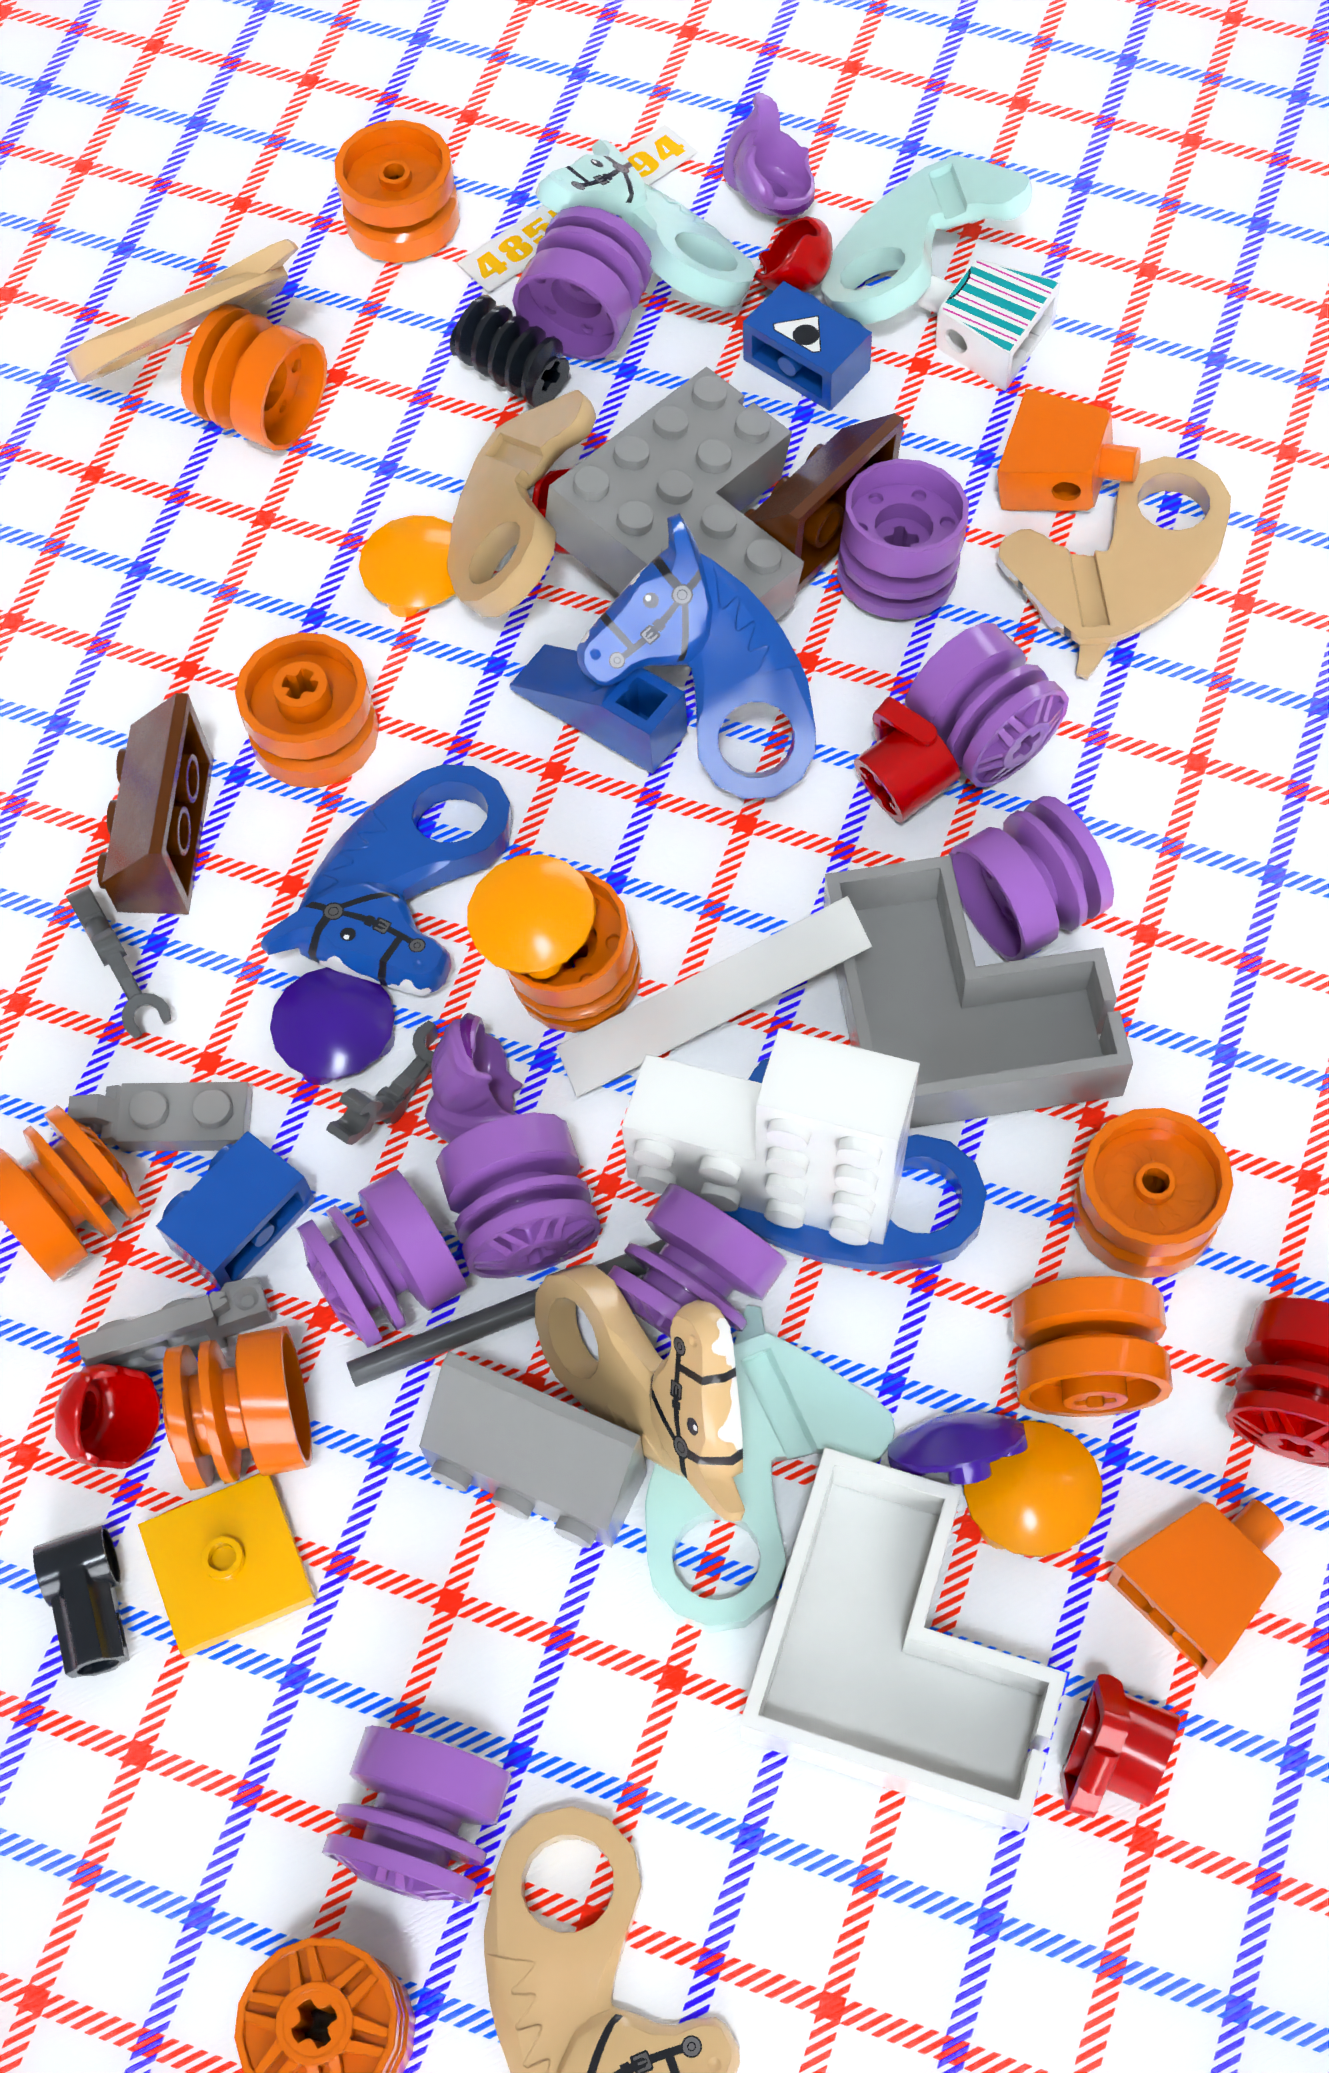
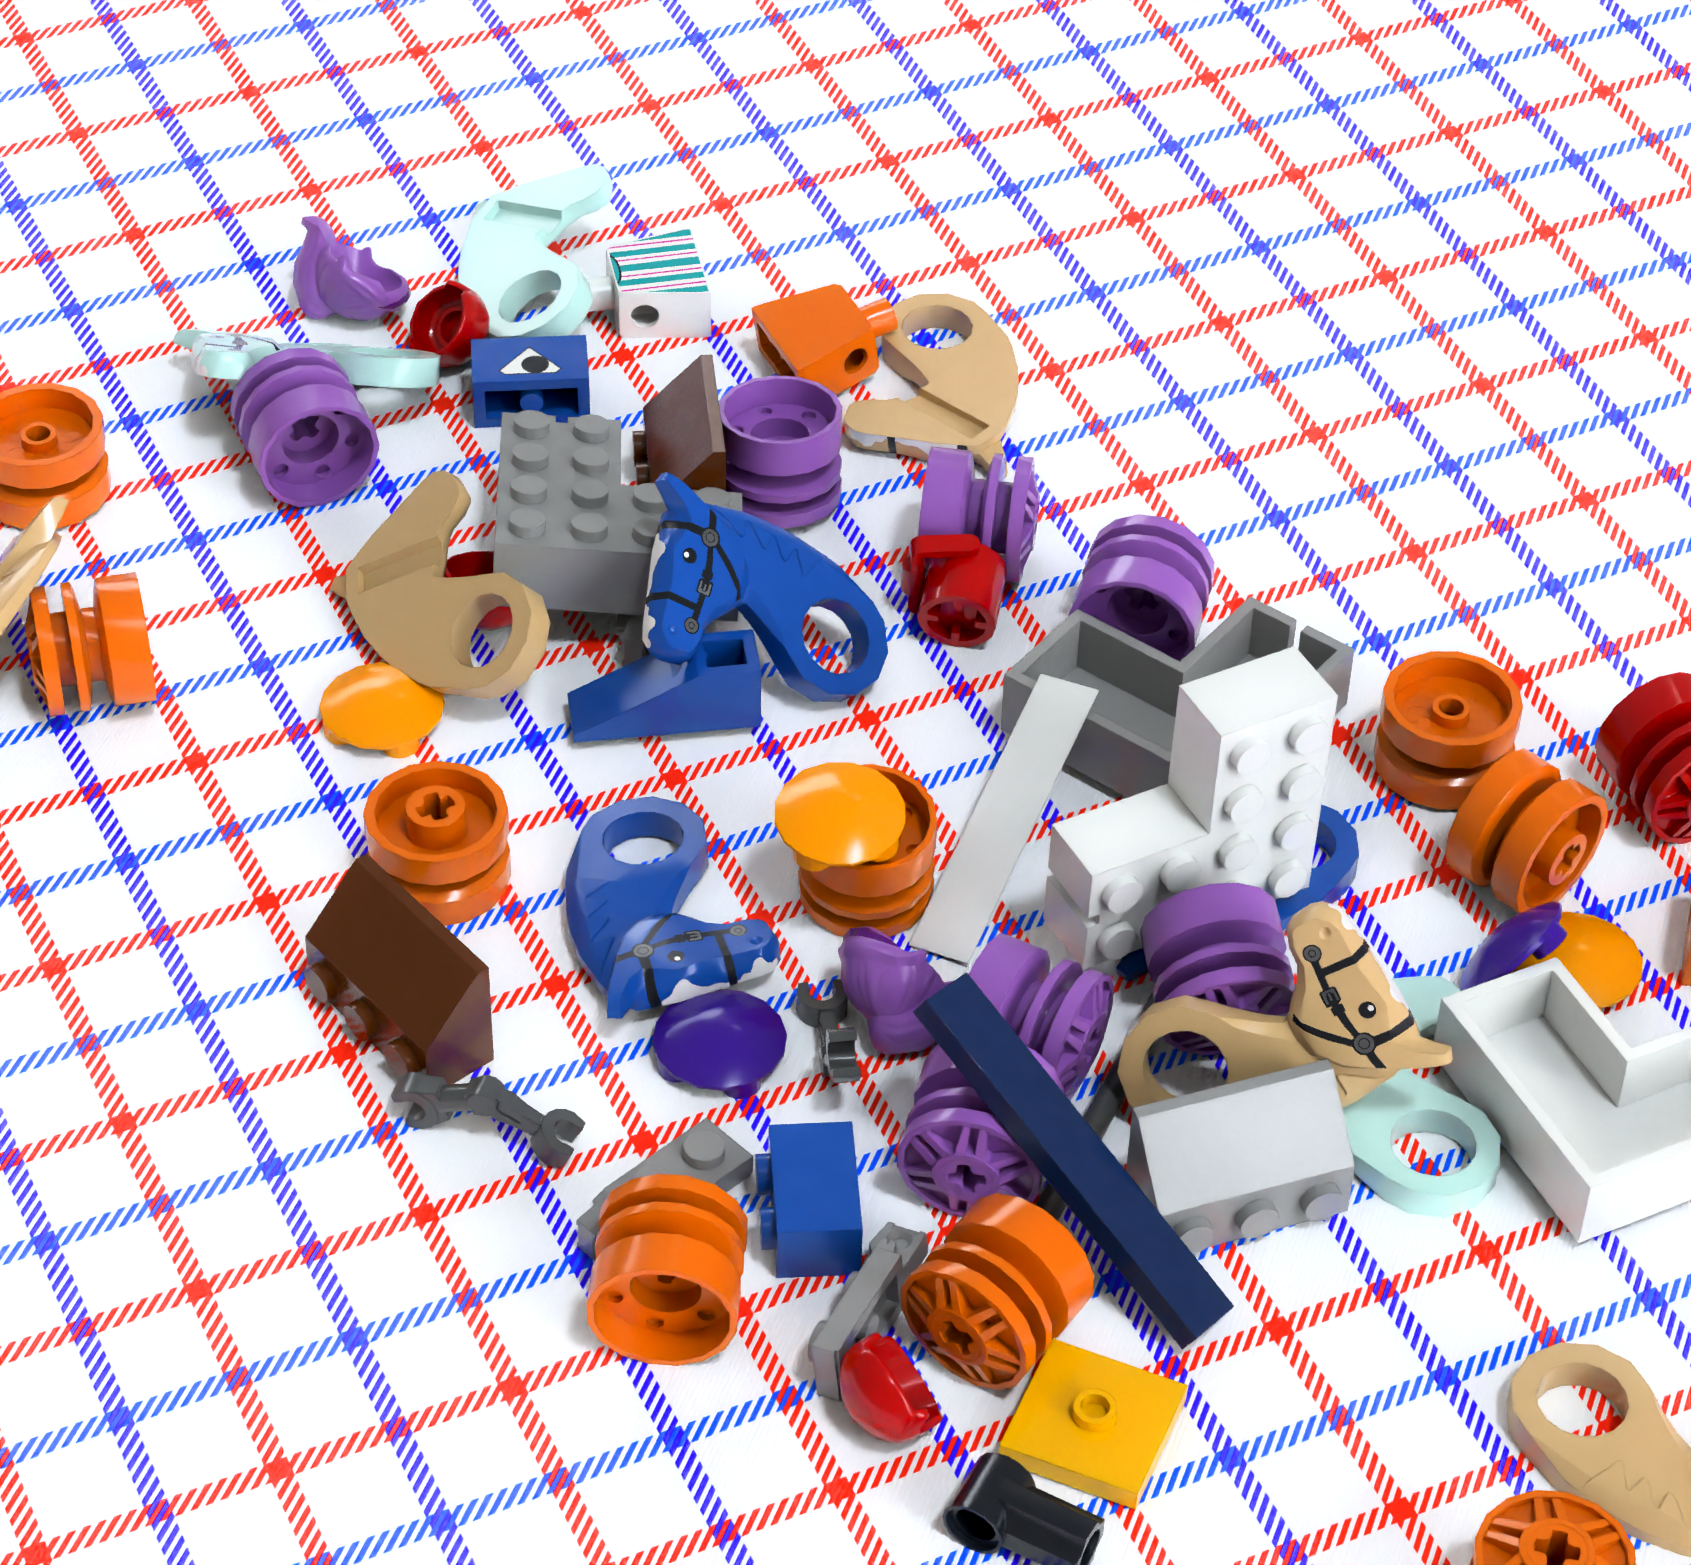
camera: 50 degrees left, 20 degrees down
medium lavender wheel [321,1725,512,1904] -> none
black piece [450,295,570,408] -> none
white sticker [456,124,699,293] -> none
none -> dark blue tile [913,972,1235,1350]

